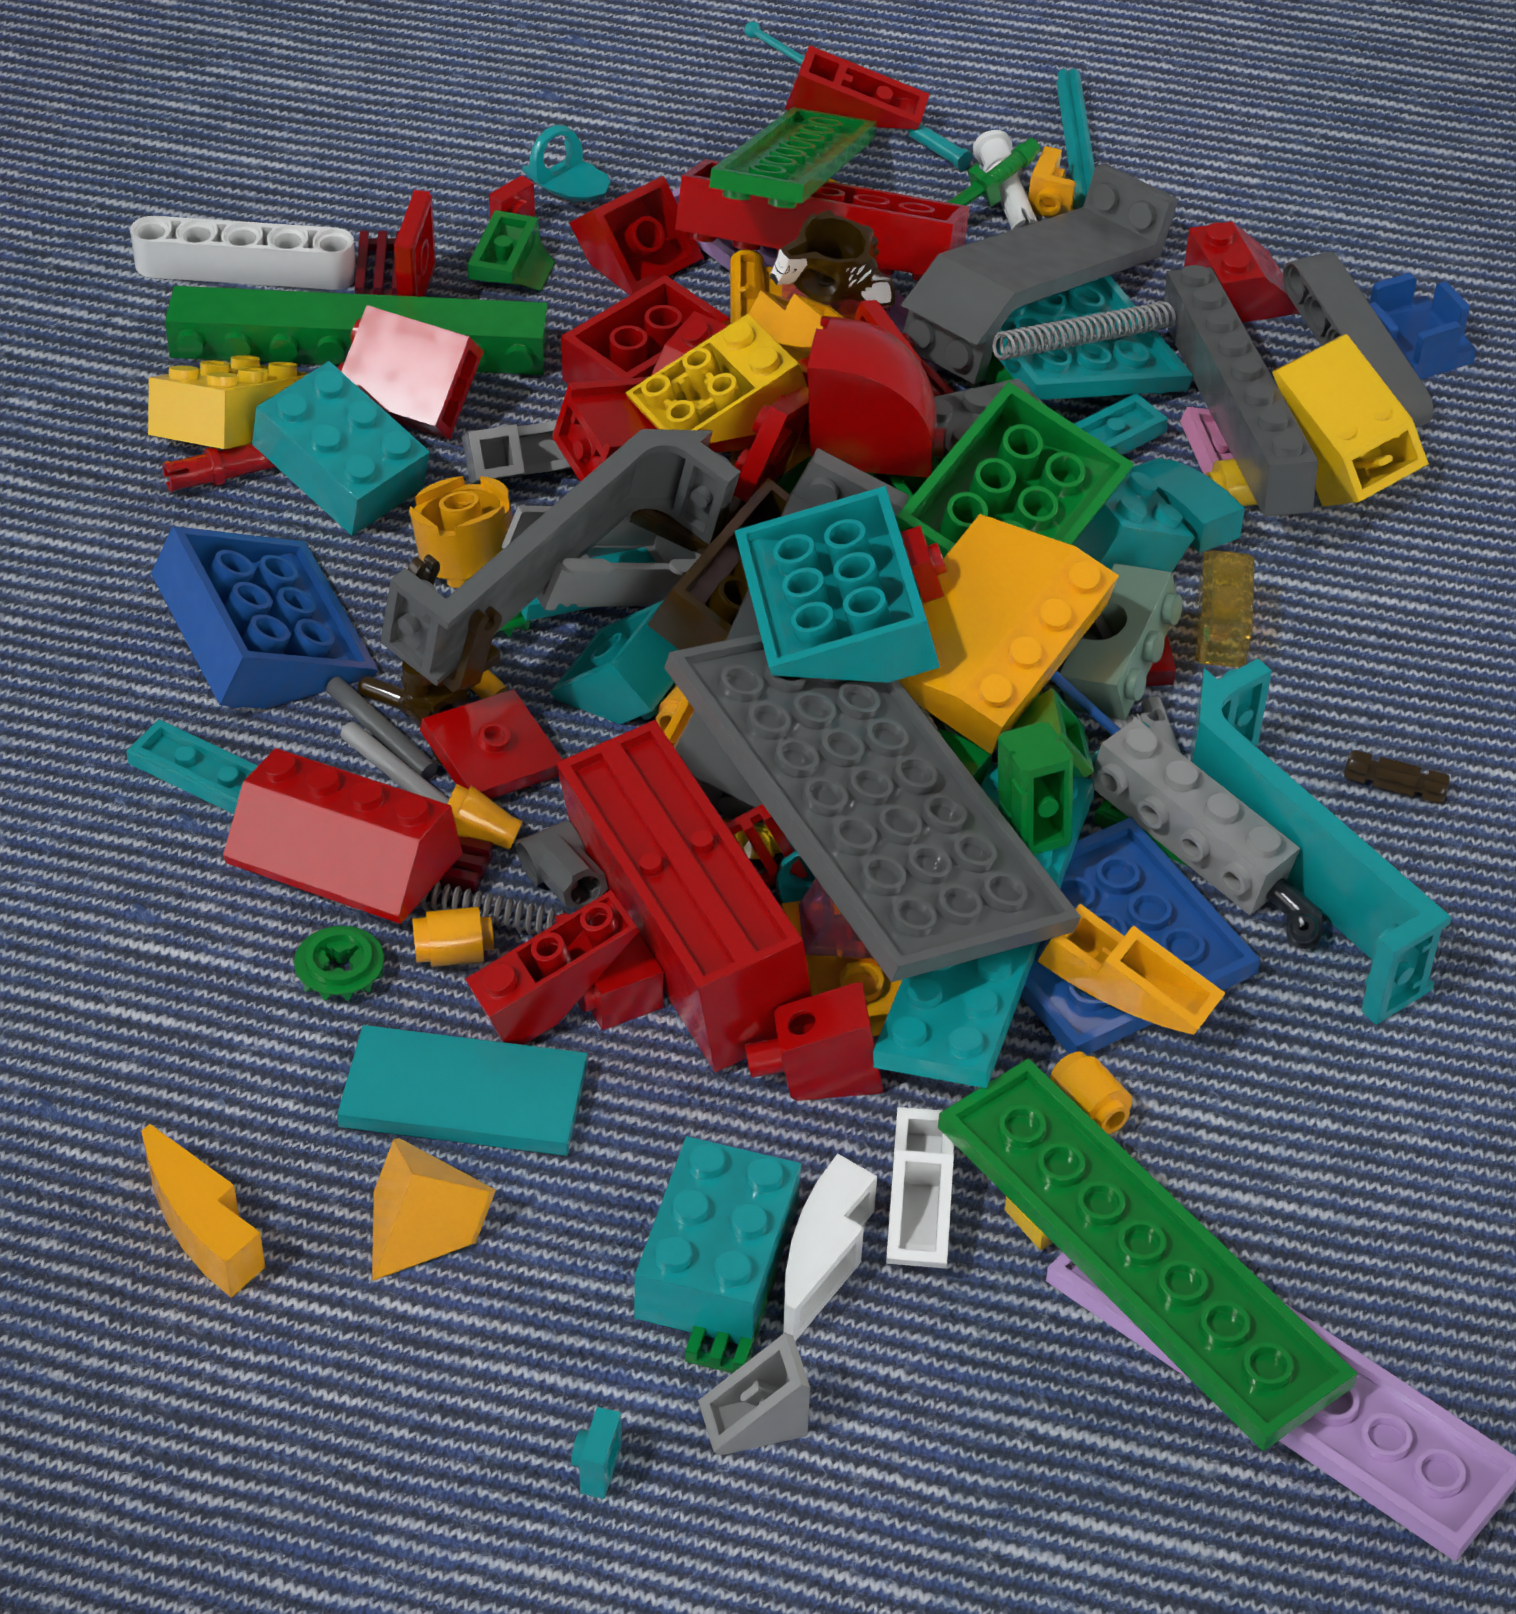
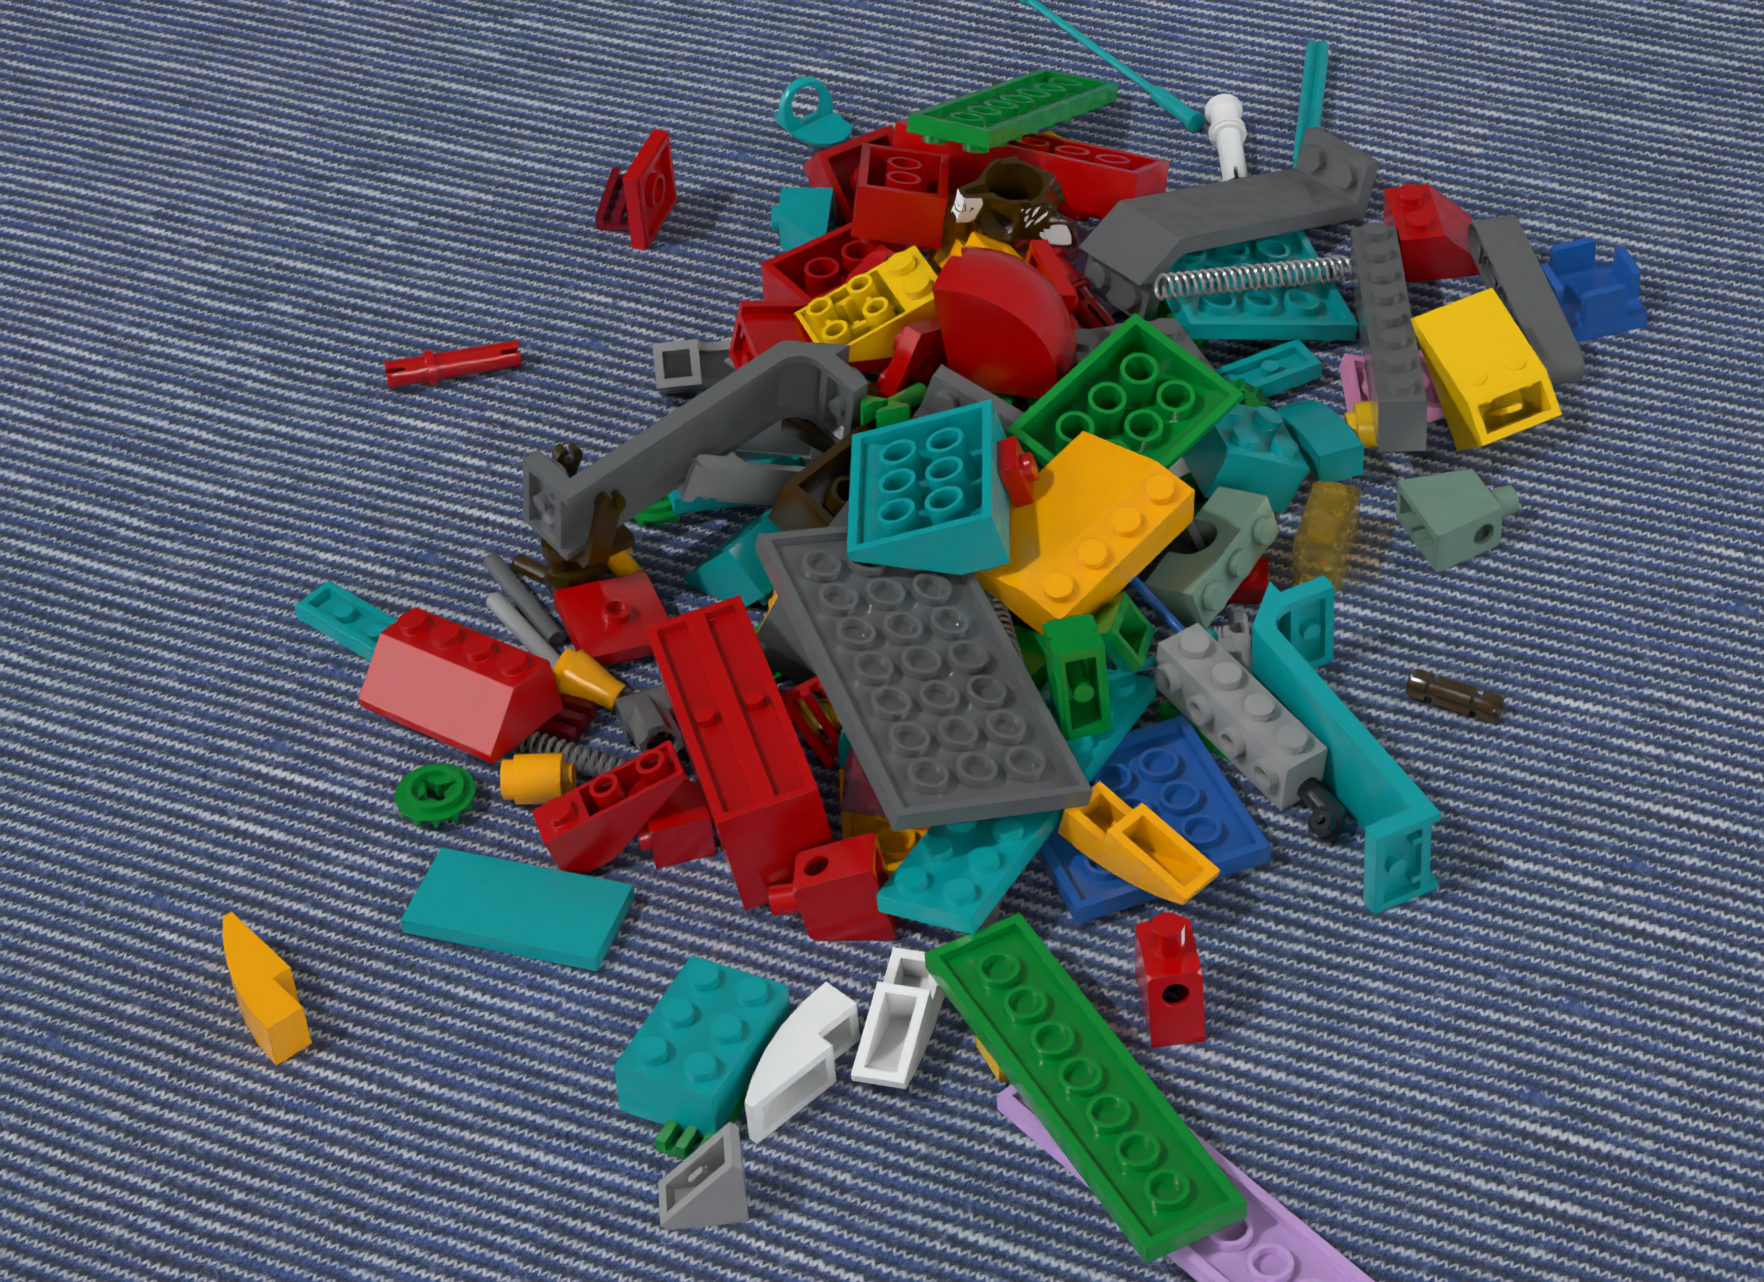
camera: 15 degrees right, 5 degrees down
white beam [130,216,356,290] -> none
yellow slope [148,355,309,449] -> none
blue slope [151,526,378,709] -> none
green brick [165,286,549,375] -> none
teal brick [252,361,430,536] -> none
brick [338,305,484,440] -> none
light orange slope [372,1138,496,1281] -> none
light orange brick [409,476,513,588] -> none
green slope [468,210,555,292] -> none
red plate [489,175,535,219] -> none
teal plate [571,1407,622,1499] -> none
red slope [784,45,930,129] -> none
green sword [885,138,1041,276] -> none
light orange bracket [1028,146,1076,218] -> none
light orange brick [1050,1051,1132,1134] -> none
none -> teal slope [771,188,836,252]
none -> red brick [851,143,949,252]
none -> green bar [860,383,927,429]
none -> red torso [1135,912,1205,1048]
none -> sand green torso [1396,469,1519,573]

